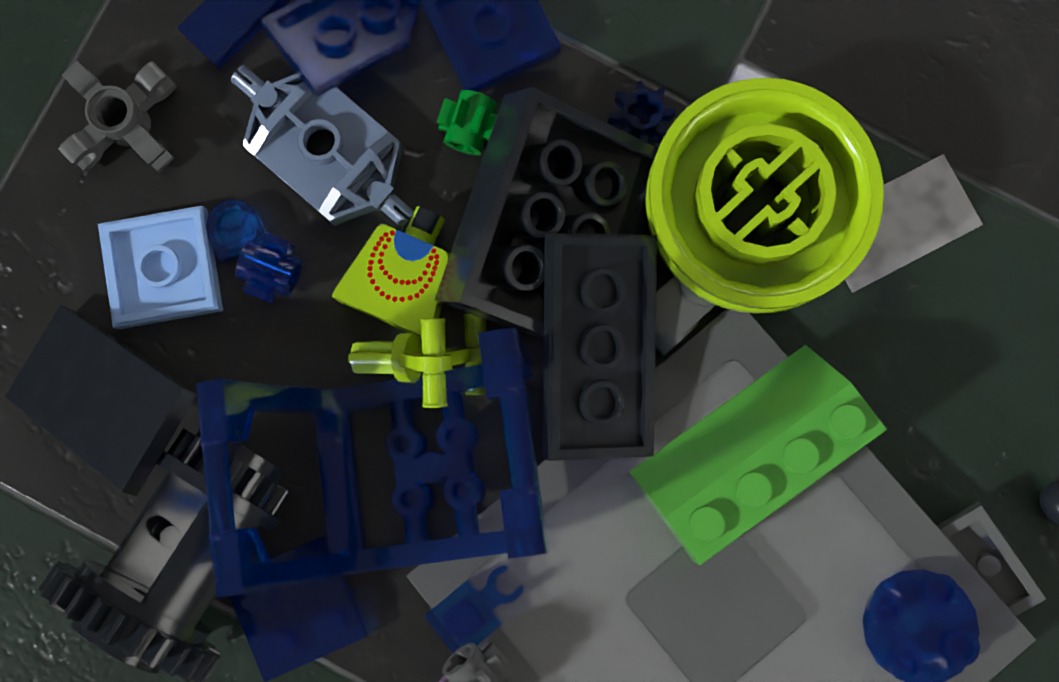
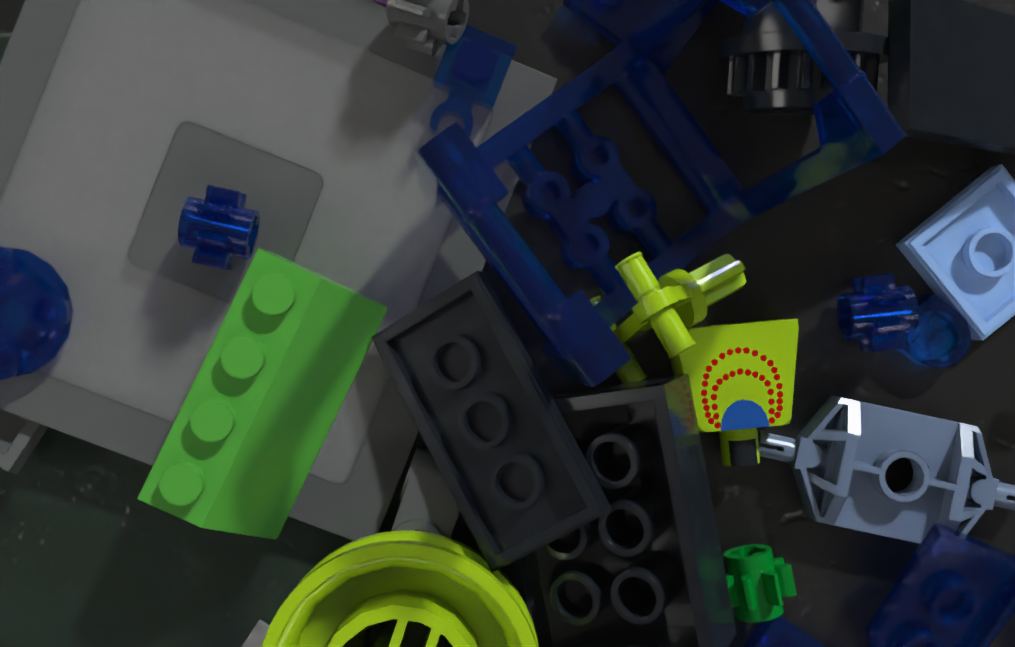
camera: 150 degrees right, 5 degrees up
none -> clear blue gear [178,185,260,270]

